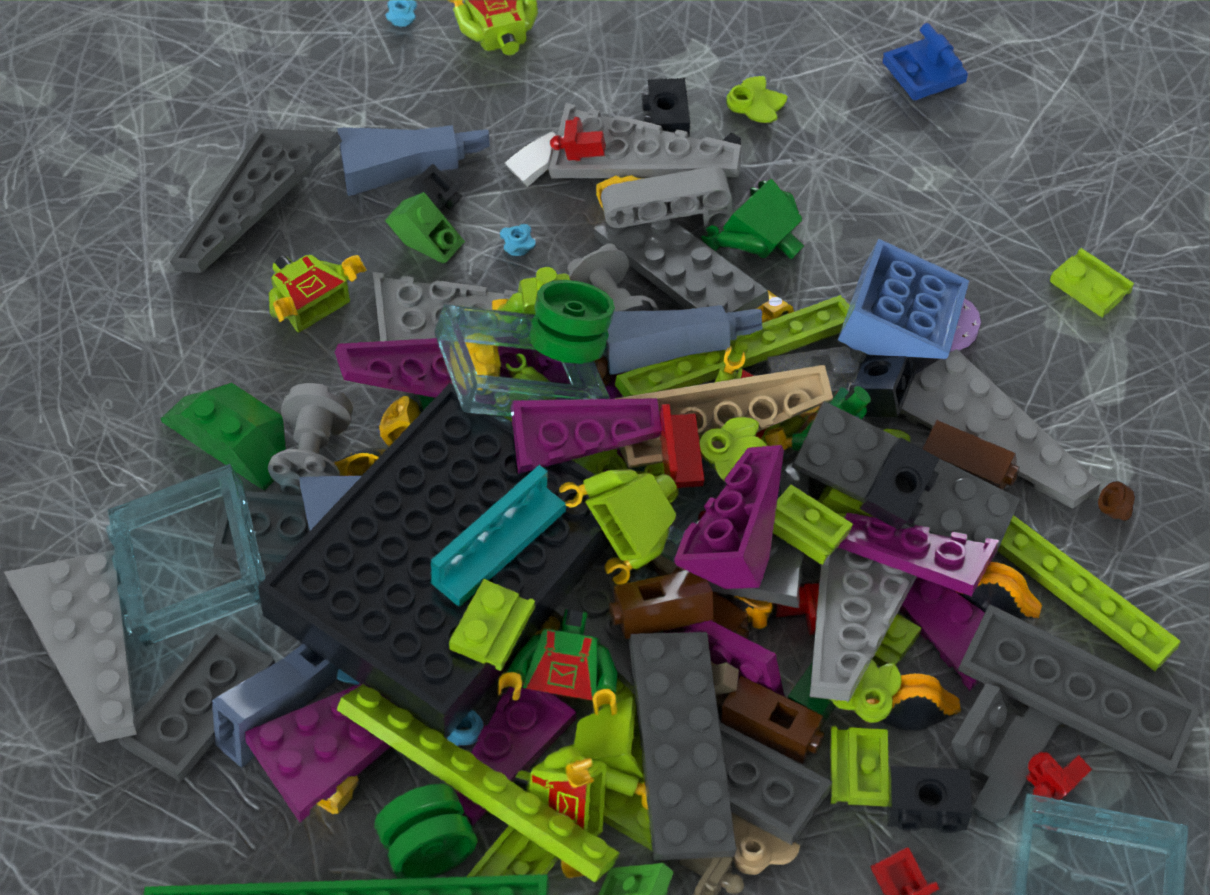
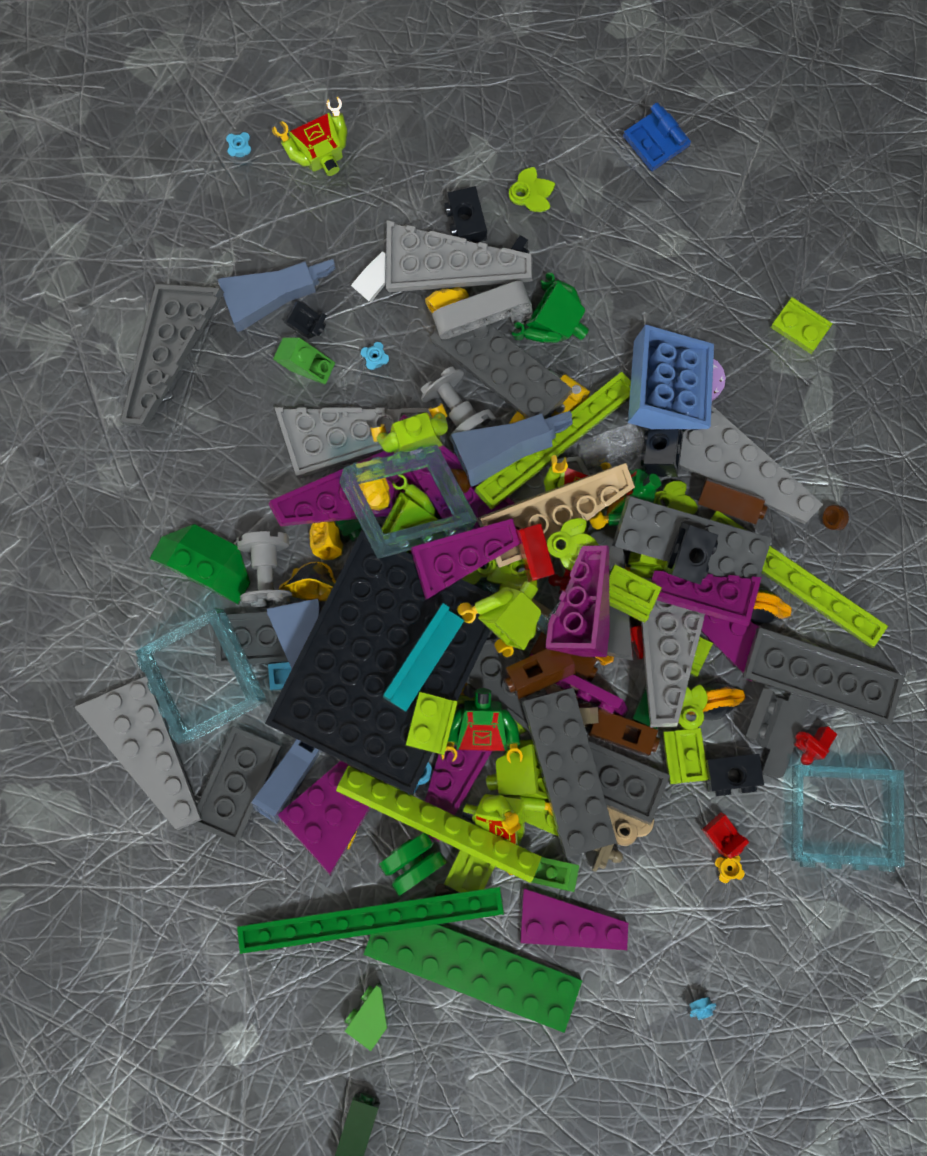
camera: 10 degrees left, 25 degrees up
torso [269,255,367,333] -> none
green wheel [529,280,615,364] -> none
red piece [549,117,606,161] -> none

